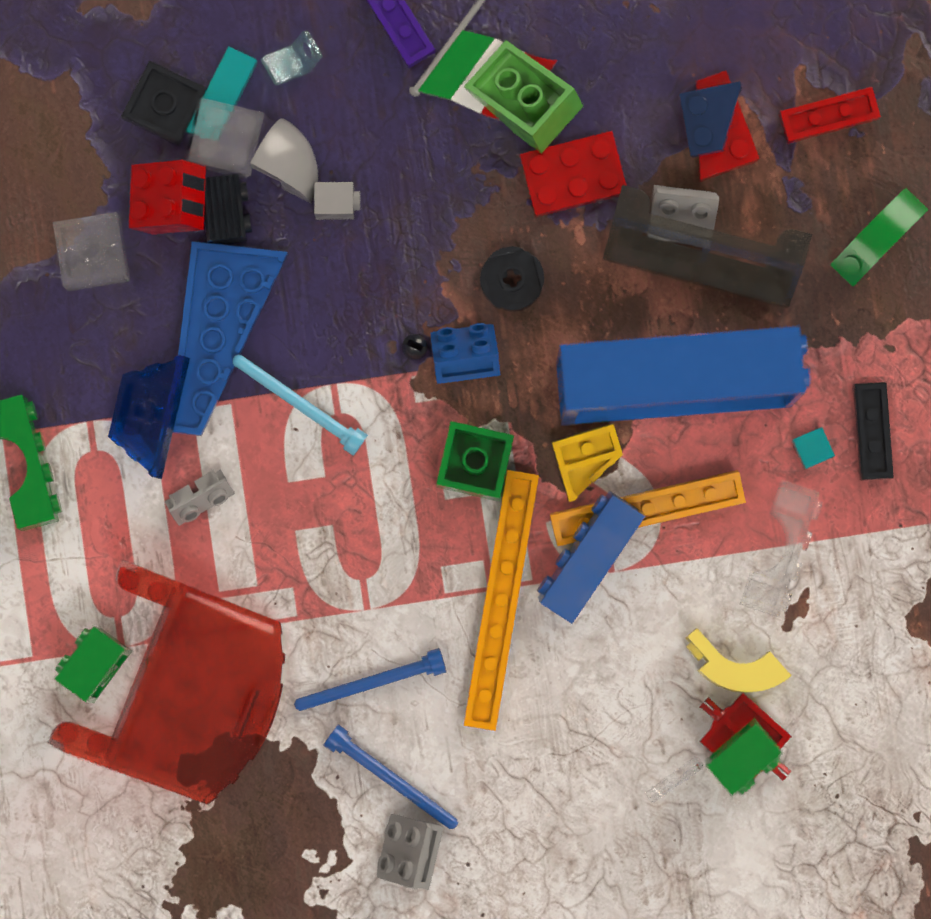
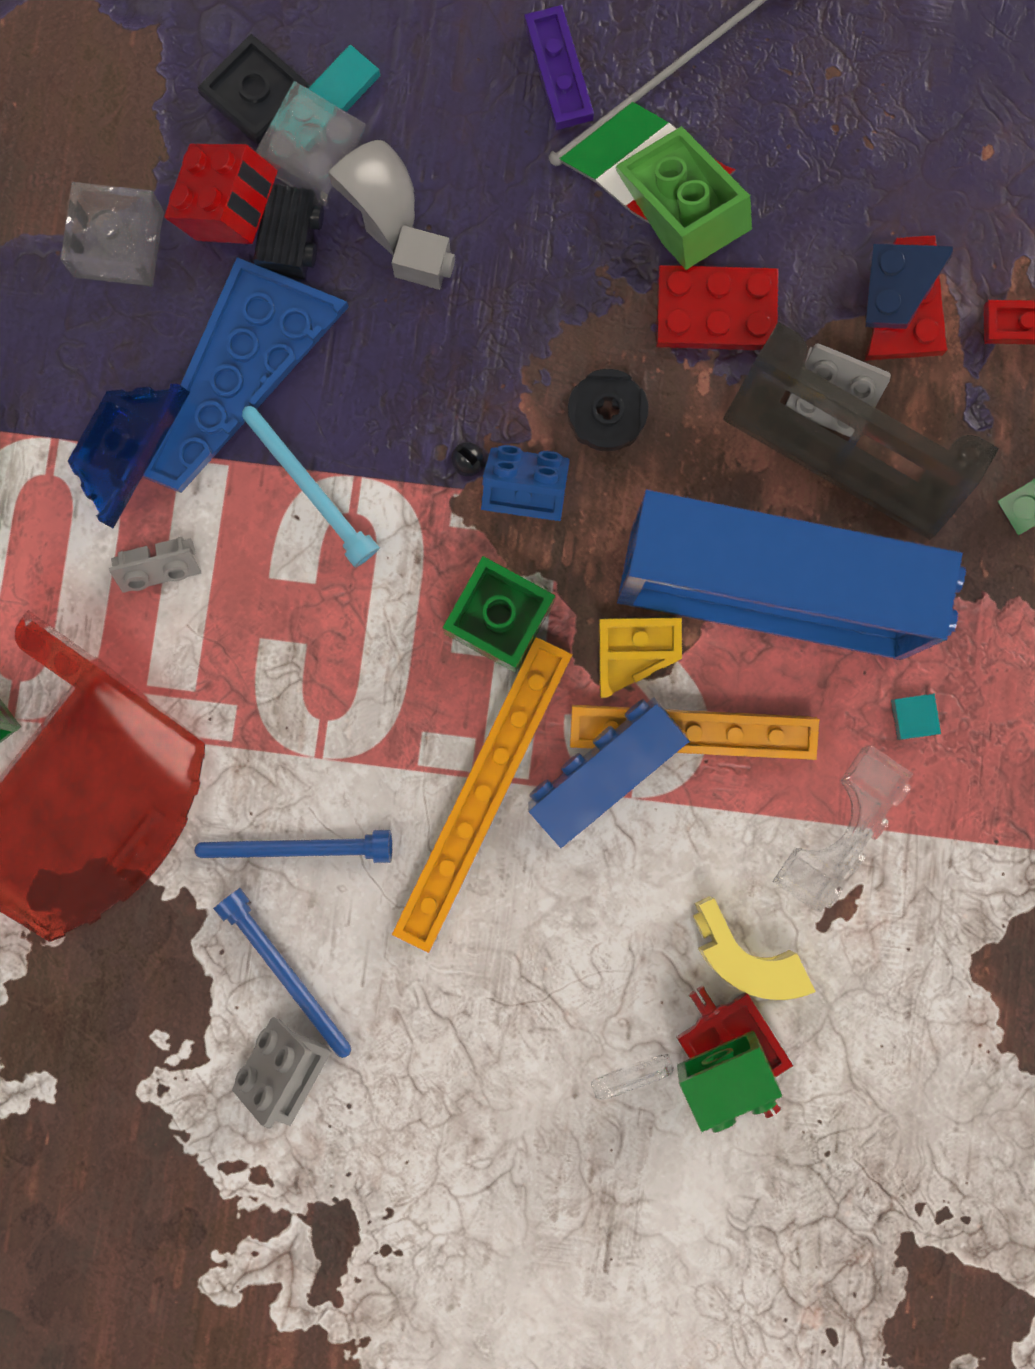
camera: 15 degrees right, 0 degrees up
clear light blue bracket [261,30,323,85] -> none
black tile [853,382,894,481] -> none

